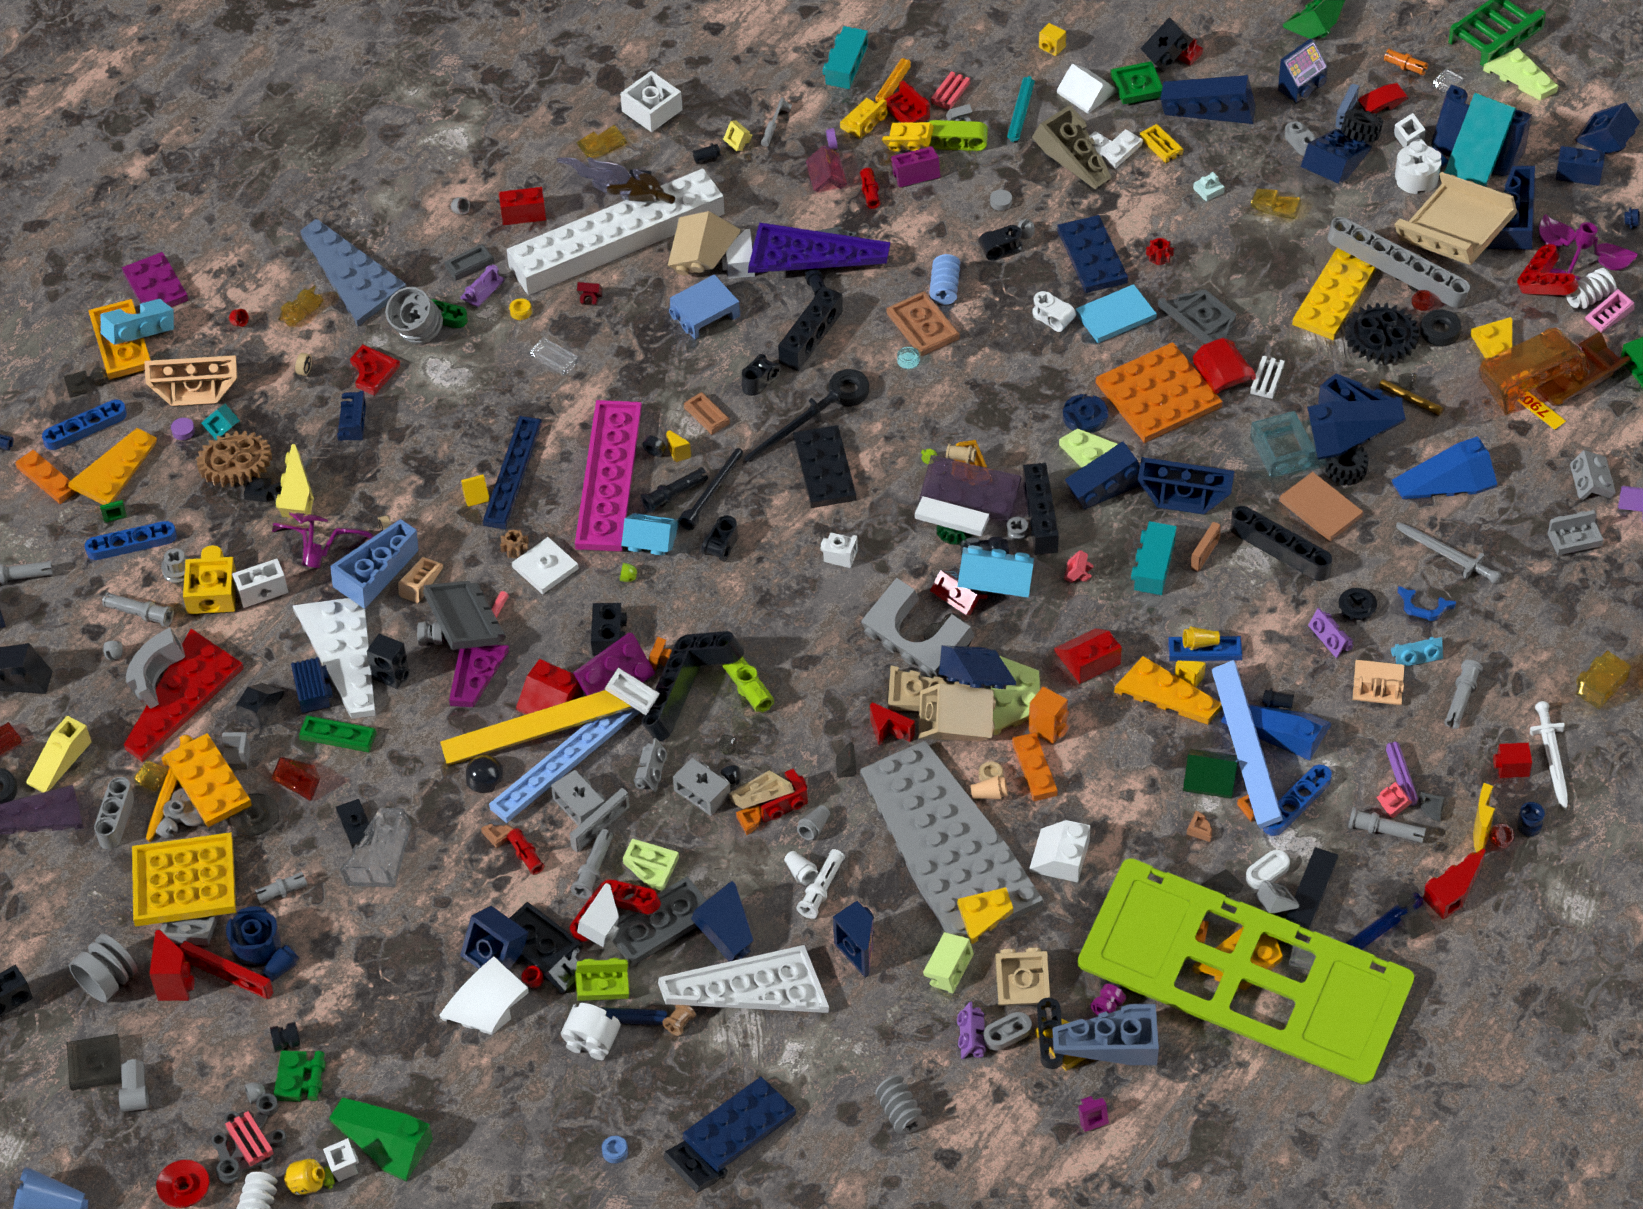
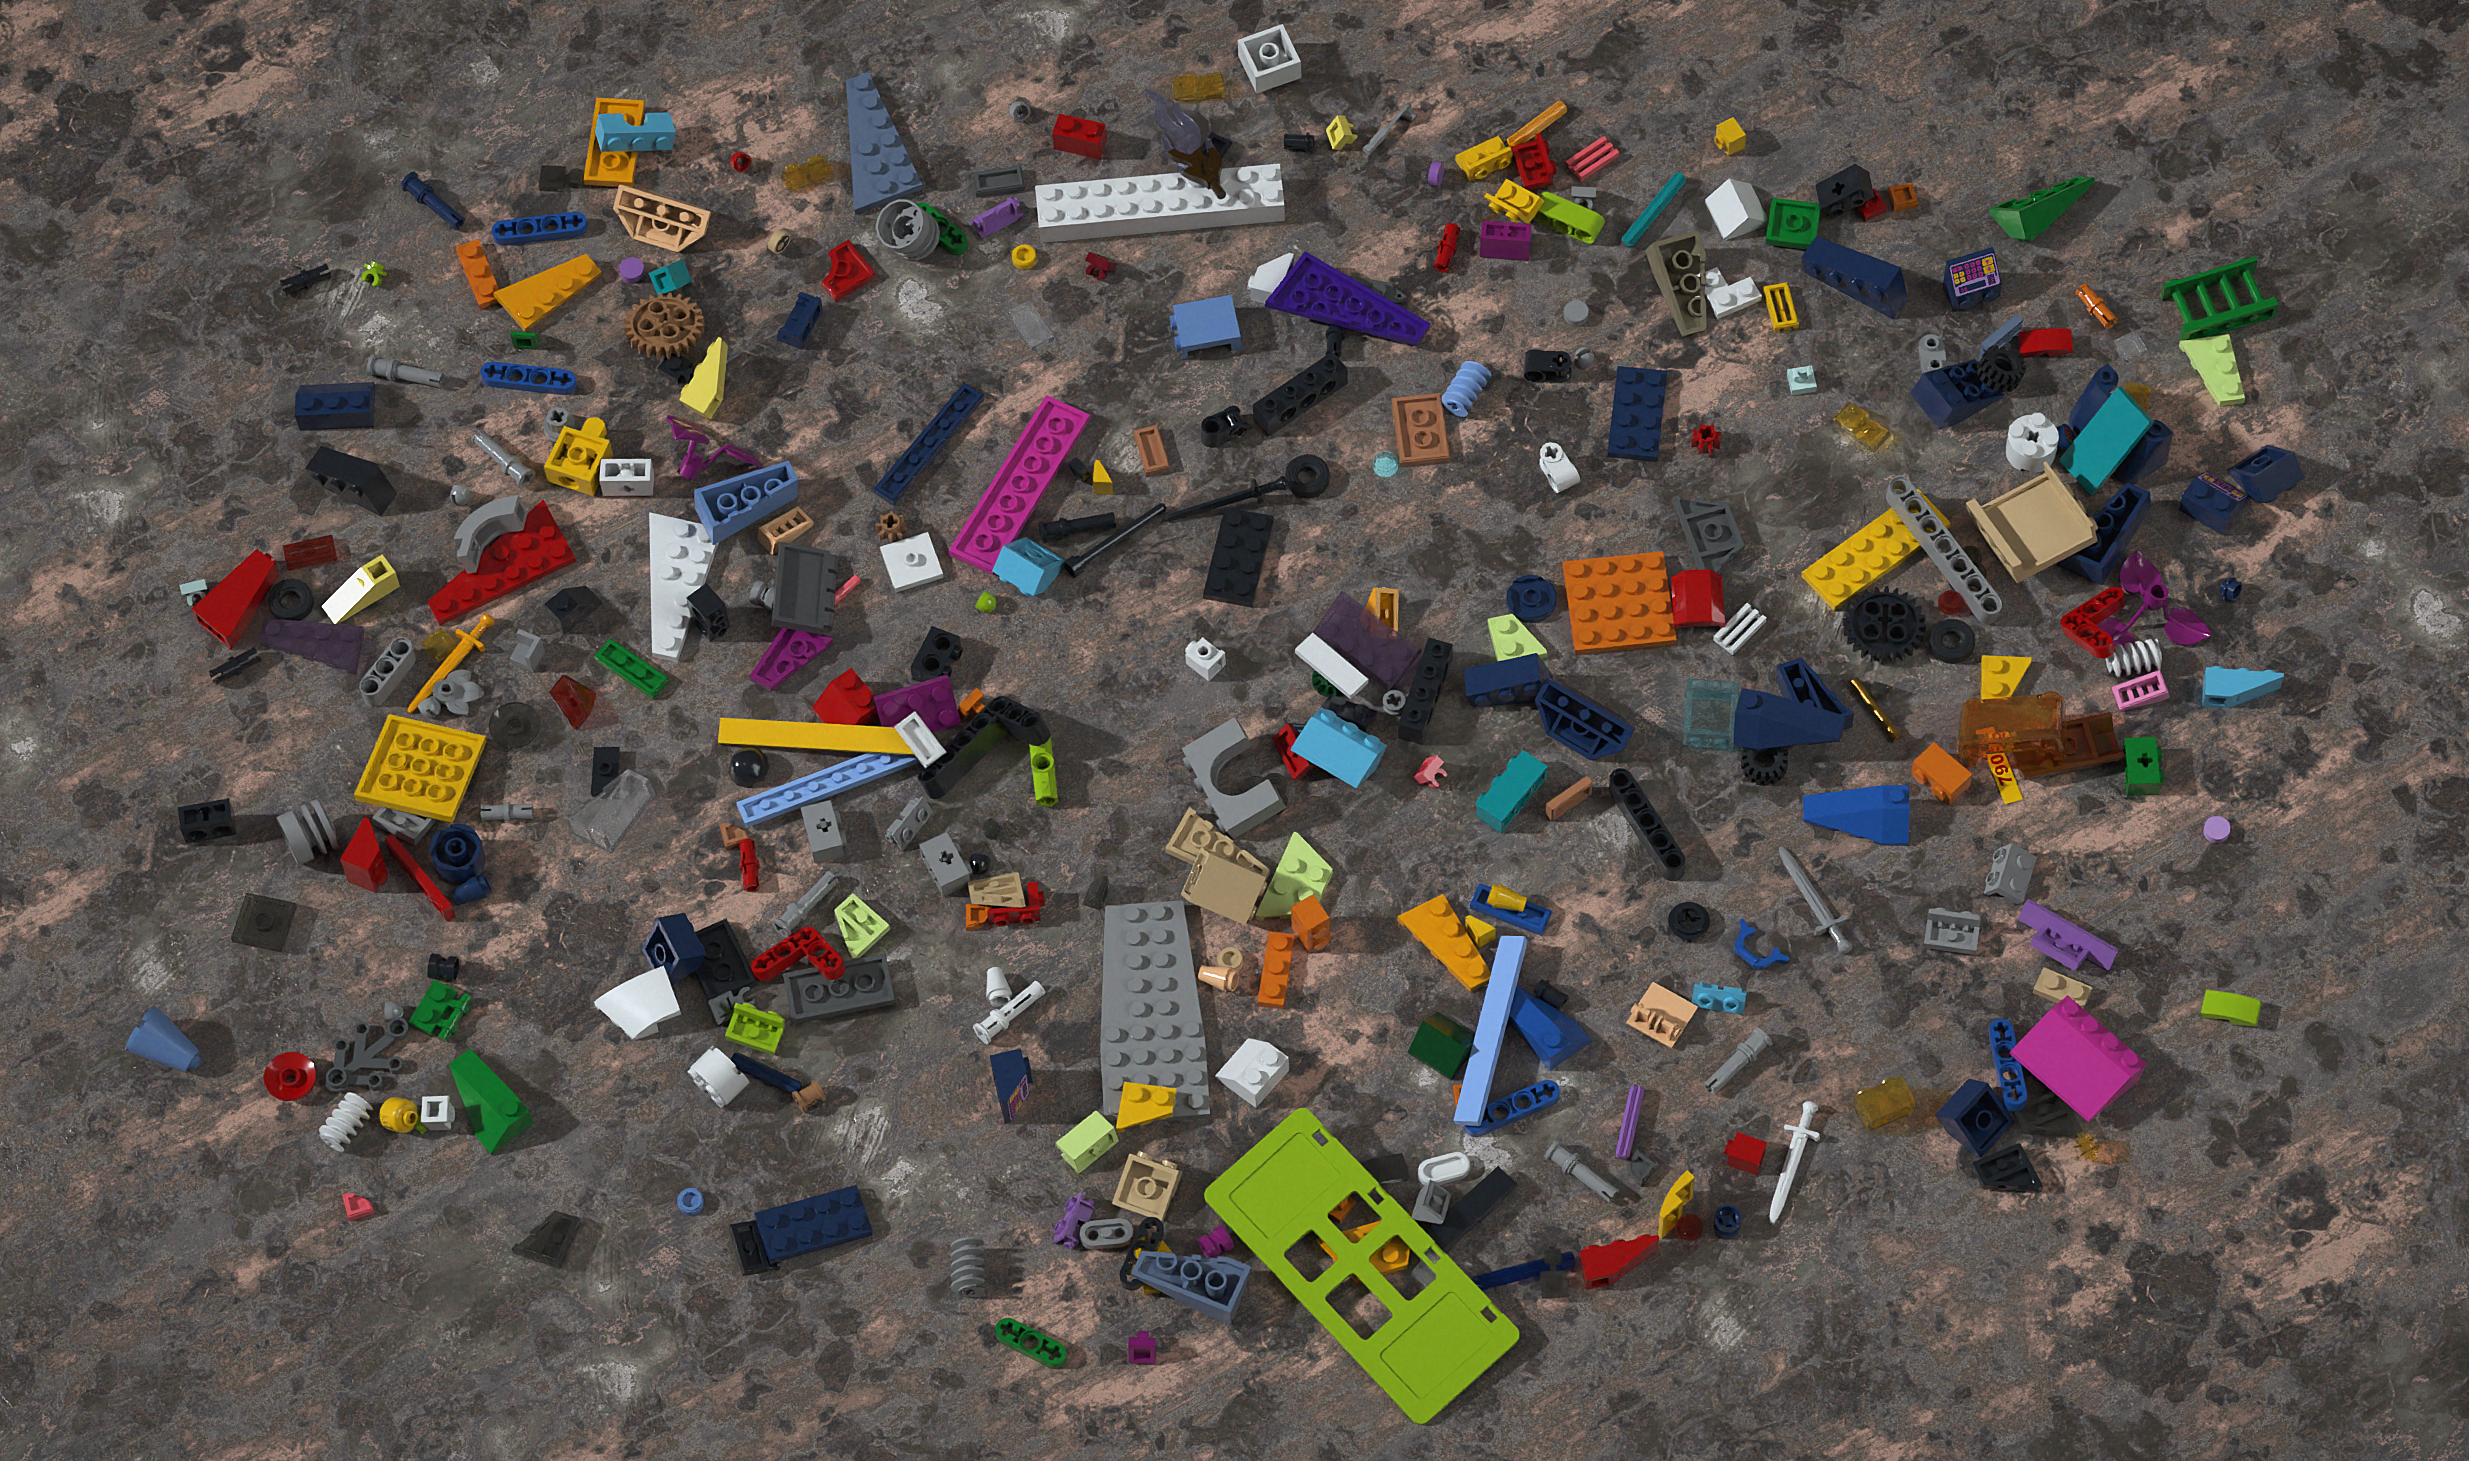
camera: 25 degrees right, 10 degrees up
light grey piece [119,1059,149,1112] -> none
magenta plate [122,252,189,307] -> none
light orange plate [164,733,252,828] -> none
coral tile [225,1111,274,1167] -> none
dark blue brick [291,657,333,713] -> none
tan tile [378,515,392,532] -> none
yellow slope [461,474,489,507] -> none
red hinge [521,966,544,988] -> none
light grey tile [570,788,630,853] -> none
white slope [577,883,619,947] -> none
white wing [658,945,829,1013] -> none
tan slope [668,211,740,276] -> none
dark blue slope [691,881,754,962] -> none
black piece [701,515,738,562] -> none
light grey cone [797,805,830,840] -> none
clear pink panel [806,145,847,192] -> none
teal brick [822,26,868,89] -> none
red slope [870,702,915,746] -> none
lime piece [921,449,939,465] -> none
dark blue slope [939,645,1016,689] -> none
tan pin [946,444,976,464] -> none
red slope [1054,628,1122,684] -> none
medium azure tile [1075,284,1157,343] -> none
nougat tile [1187,811,1212,842] -> none
nougat tile [1279,472,1363,541] -> none
medium lavender hinge [1308,608,1354,658] -> none
coral tile [1376,782,1412,818] -> none
white brick [1394,113,1426,147] -> none
none -> green beam [995,1318,1067,1369]
none -> orange tile [1887,183,1918,212]
none -> orange brick [1911,742,1972,805]

